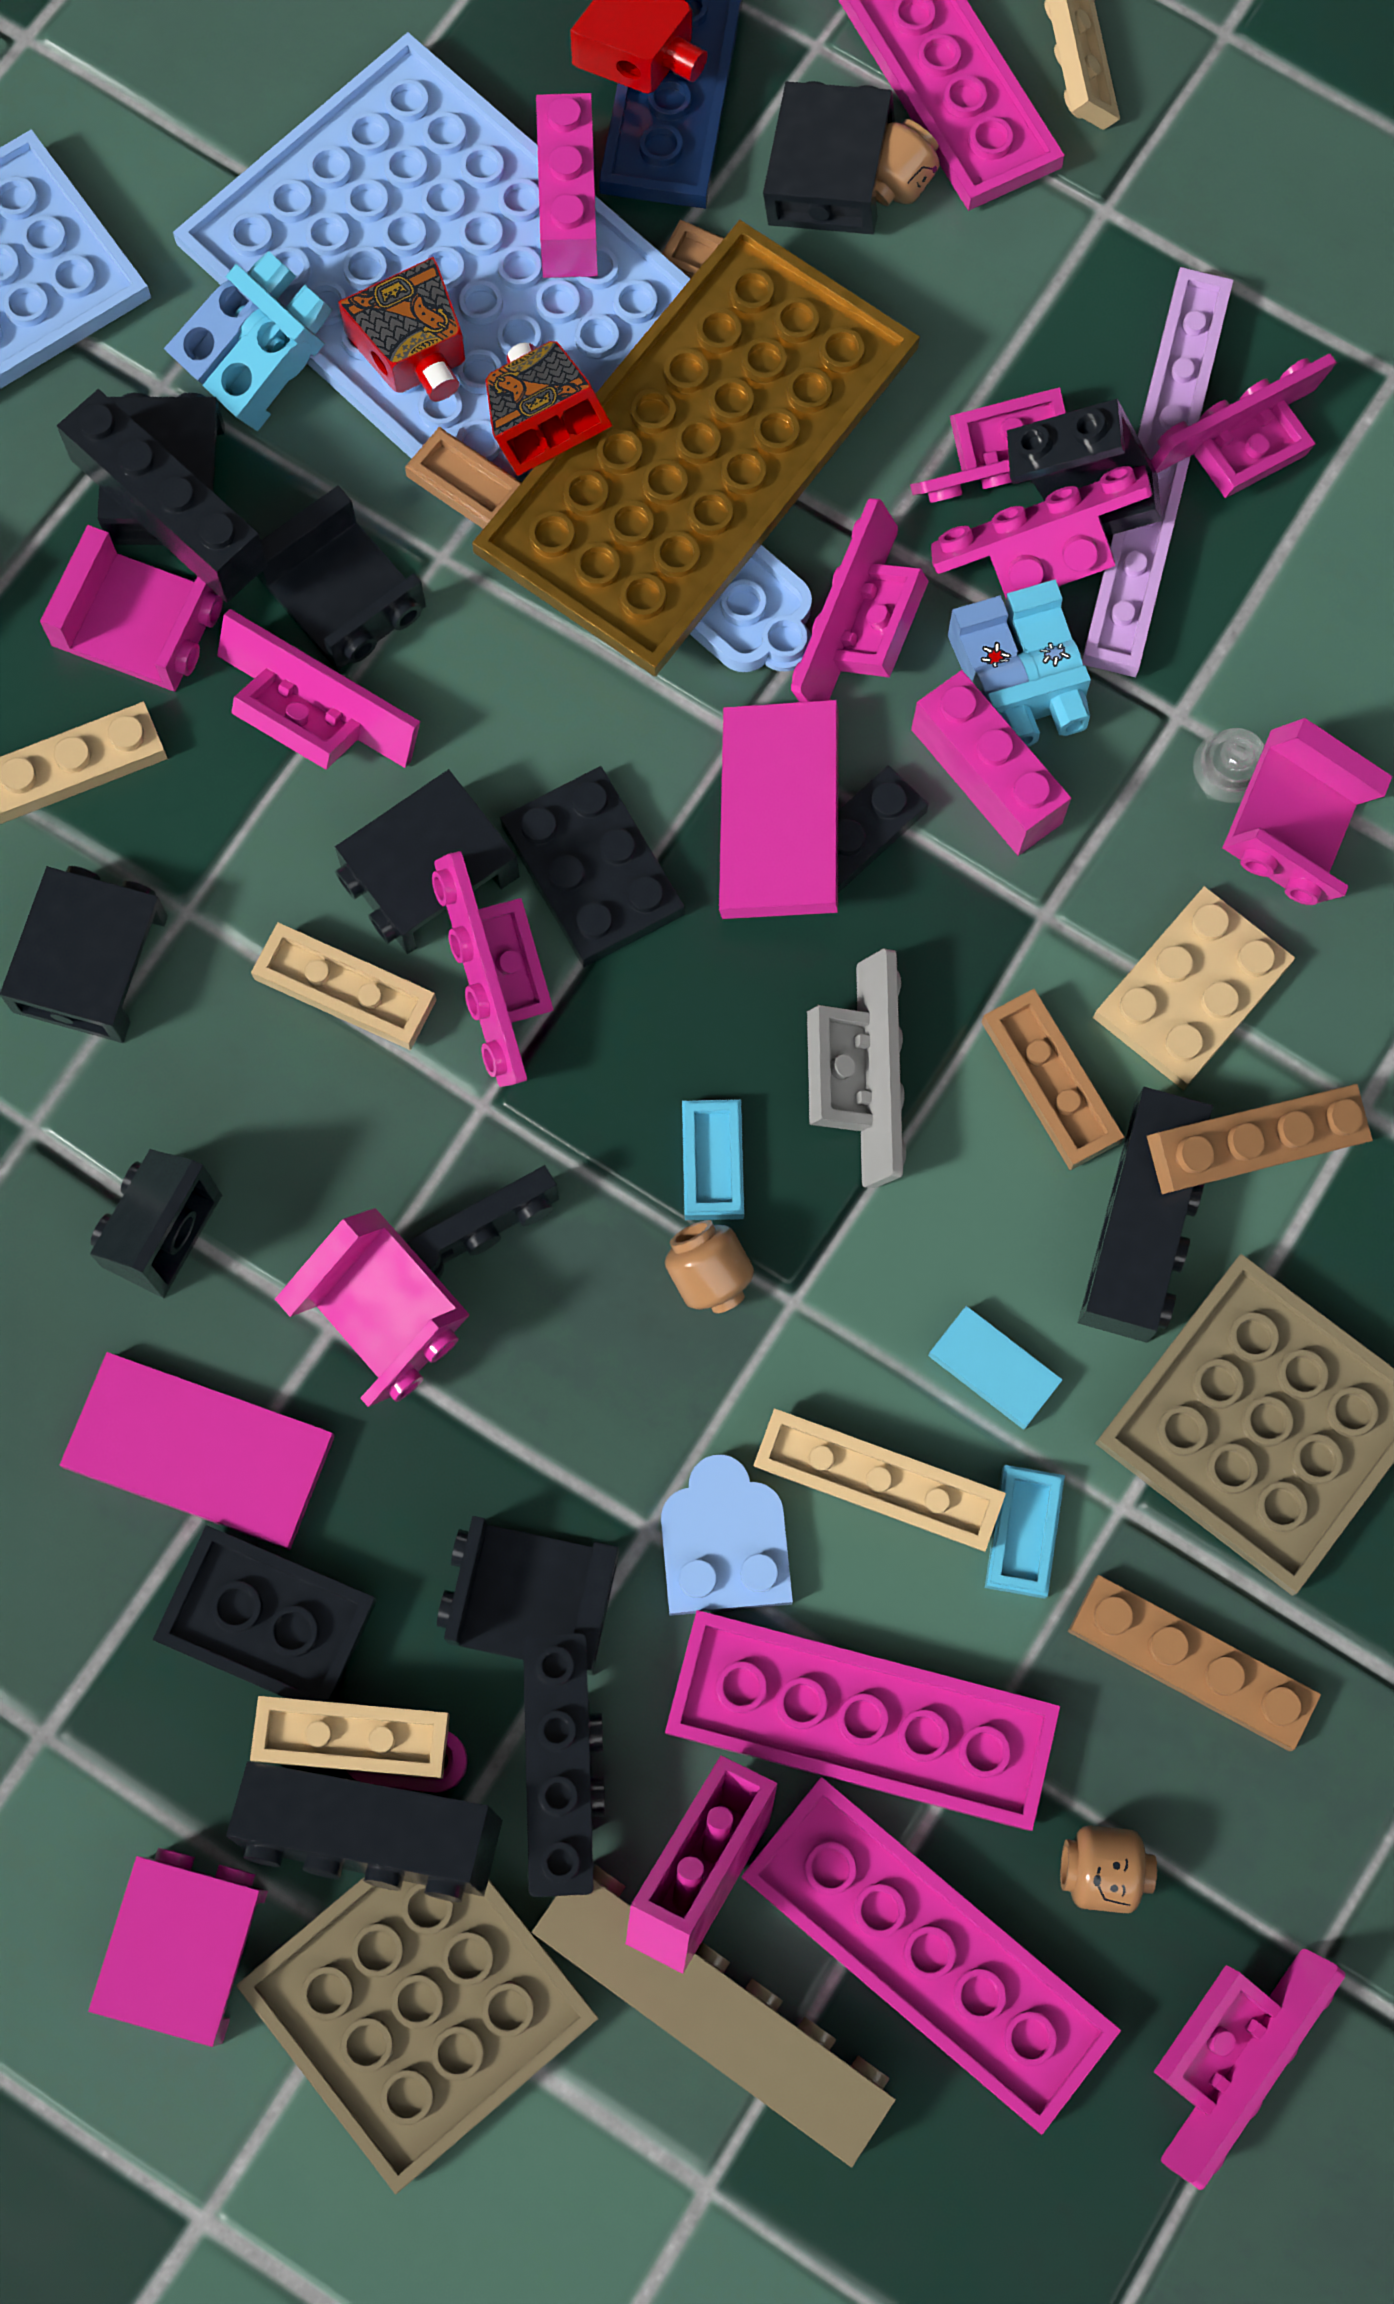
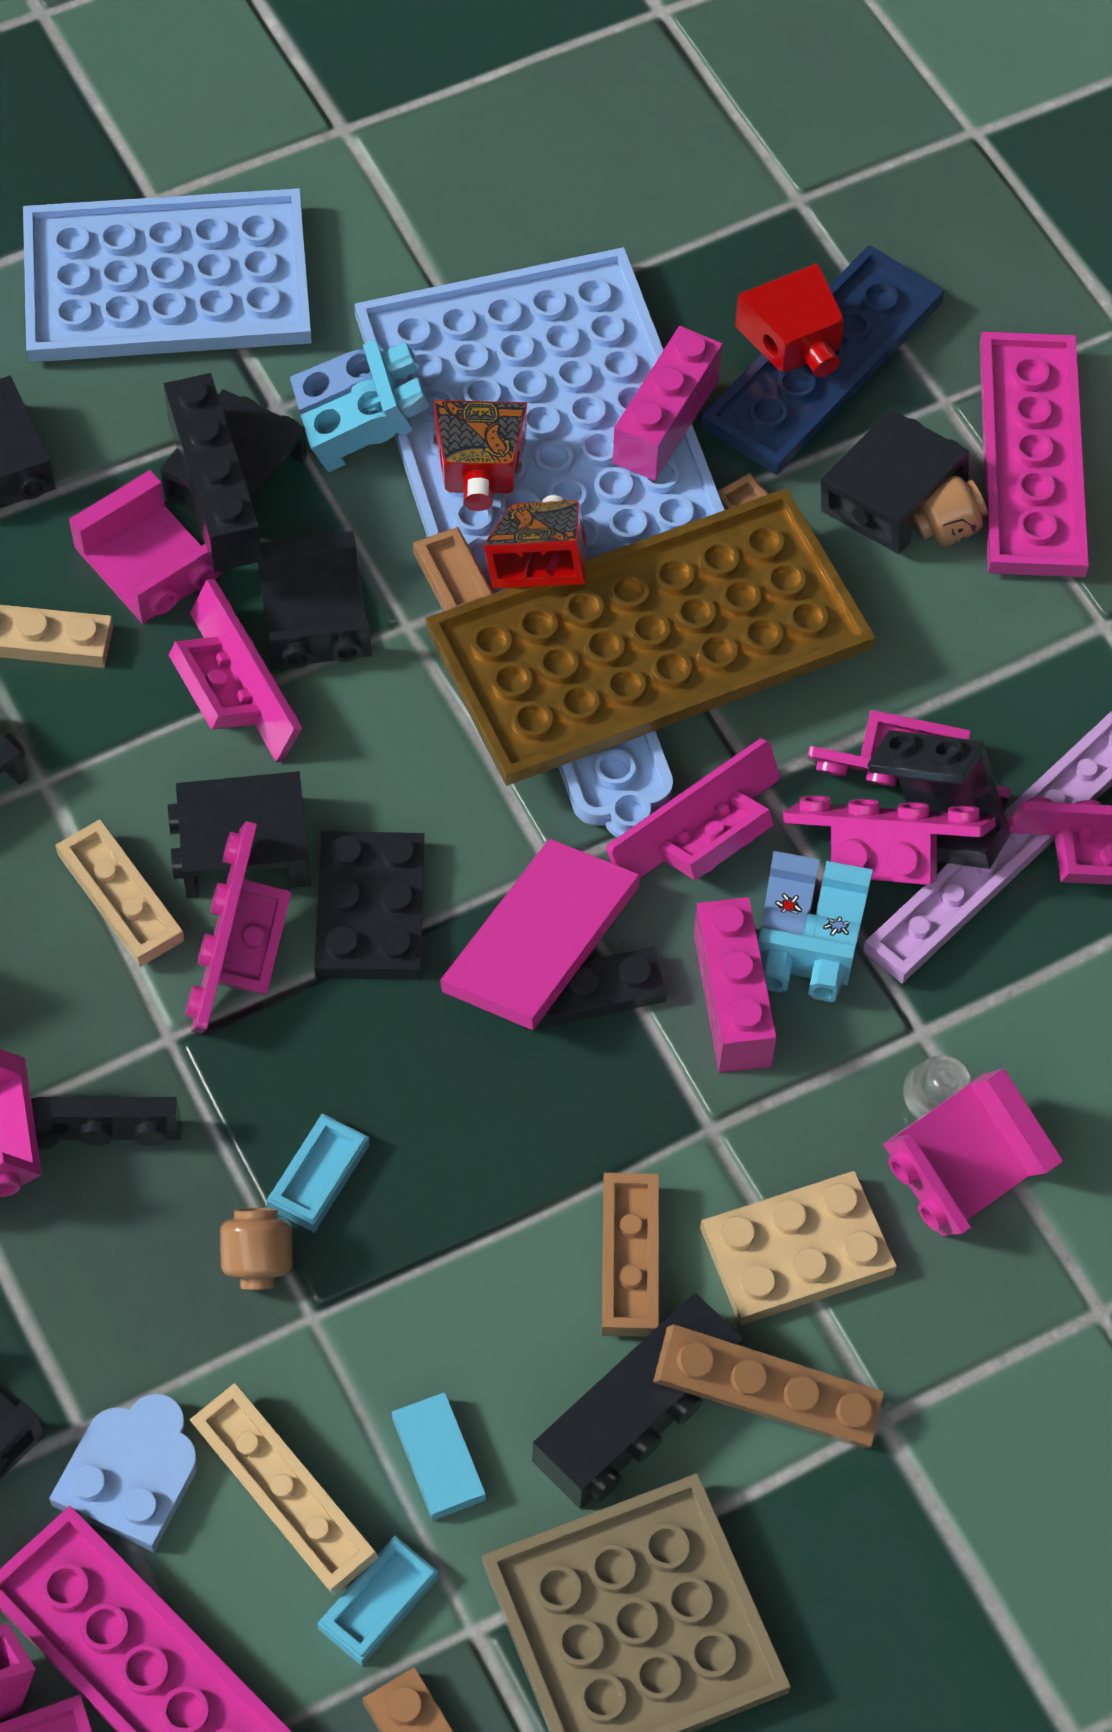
camera: 30 degrees right, 15 degrees down
light grey bracket [807,948,906,1188] -> none

